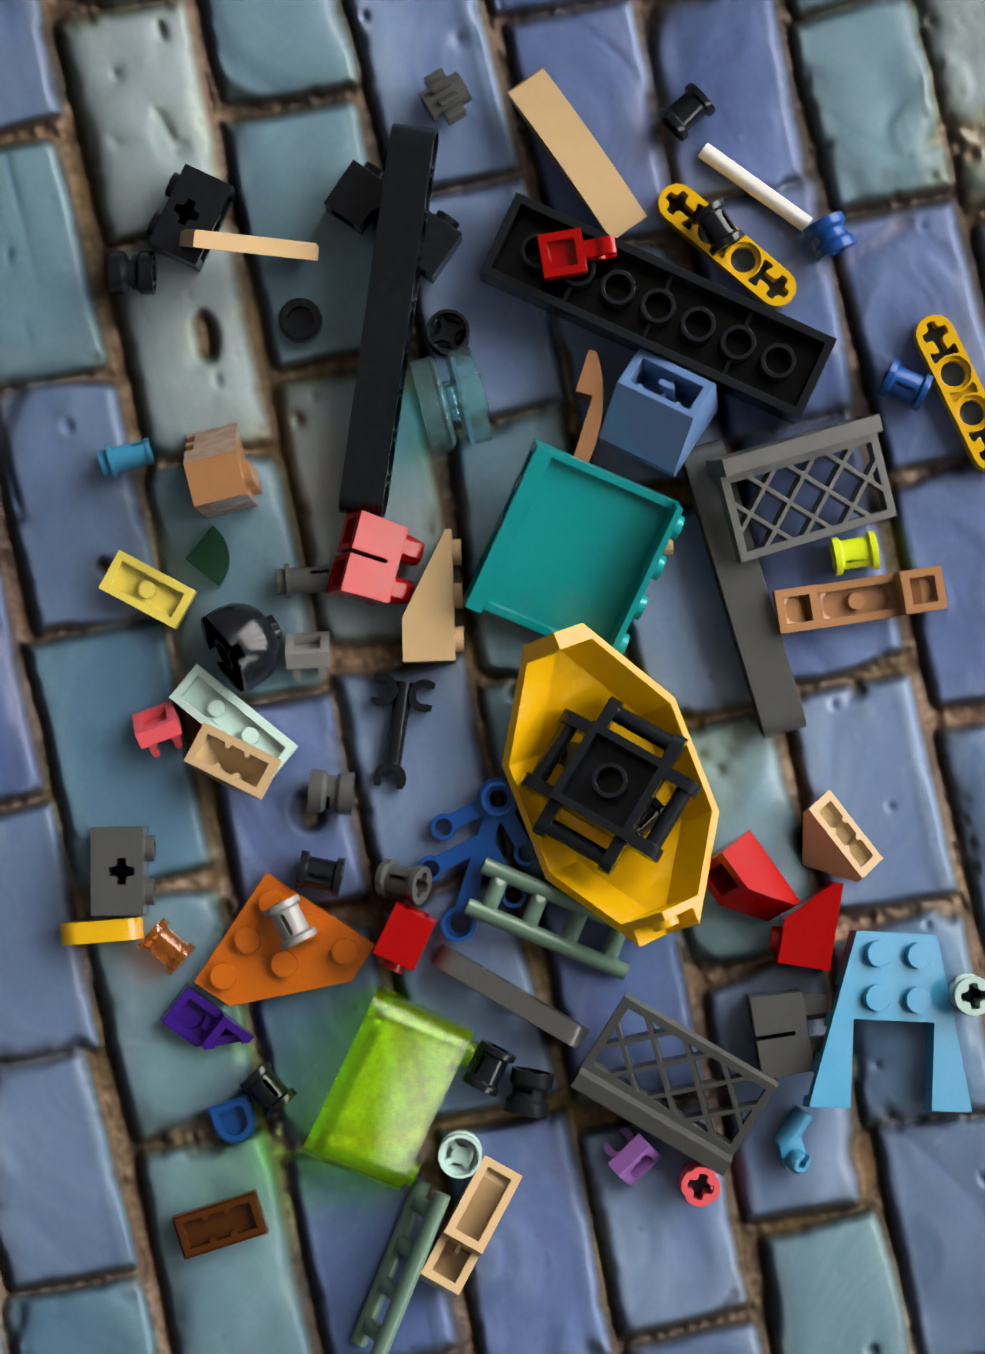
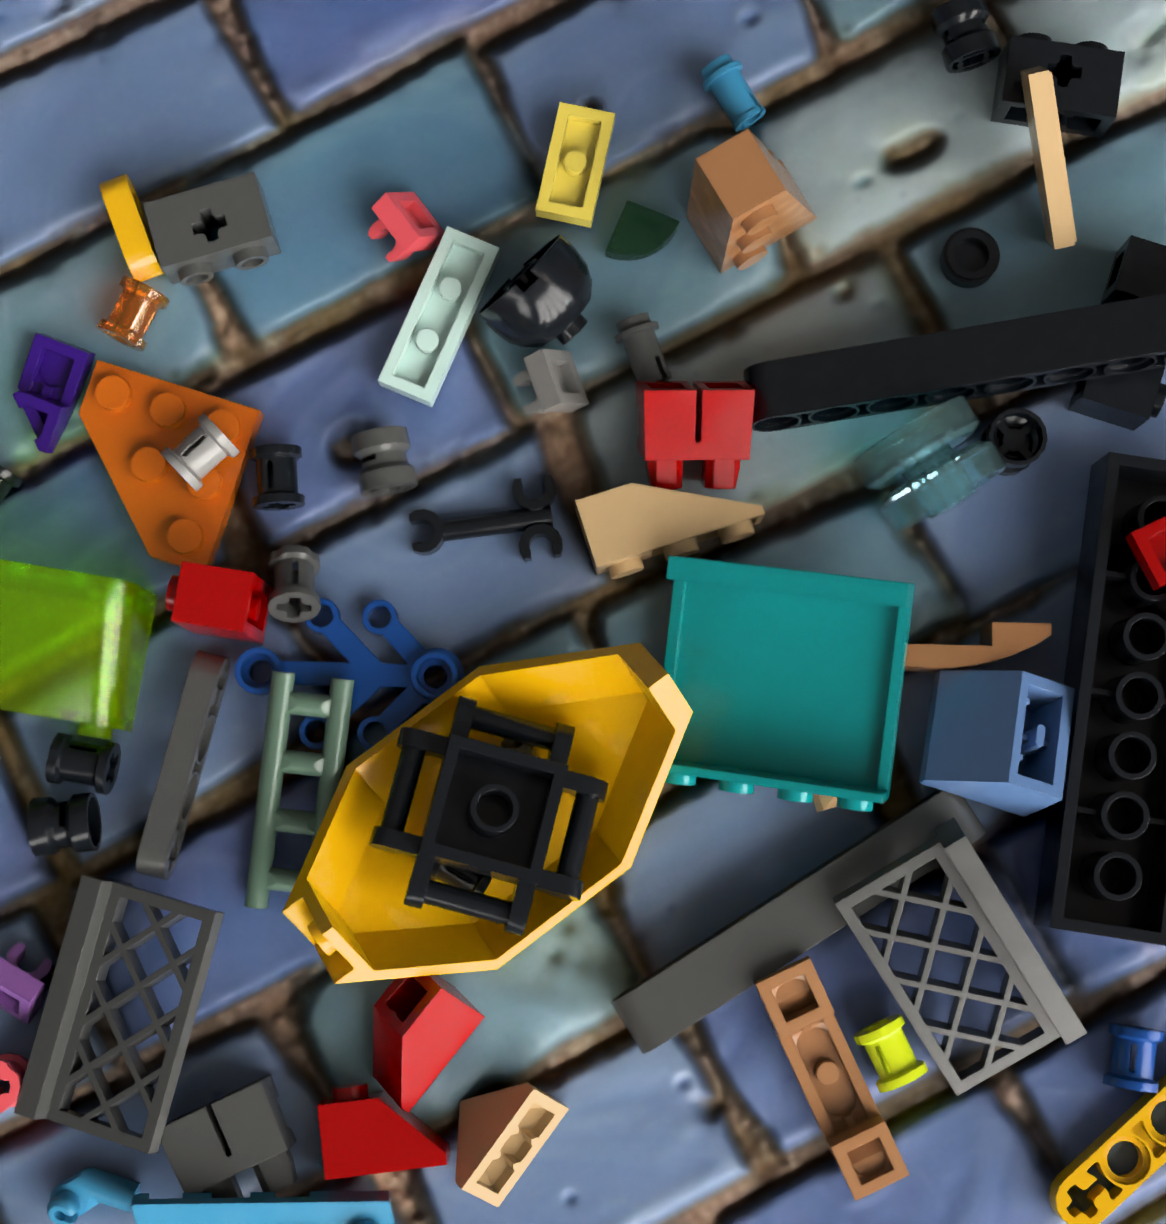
camera: 75 degrees right, 5 degrees down
tan slope [183,722,282,800] -> none

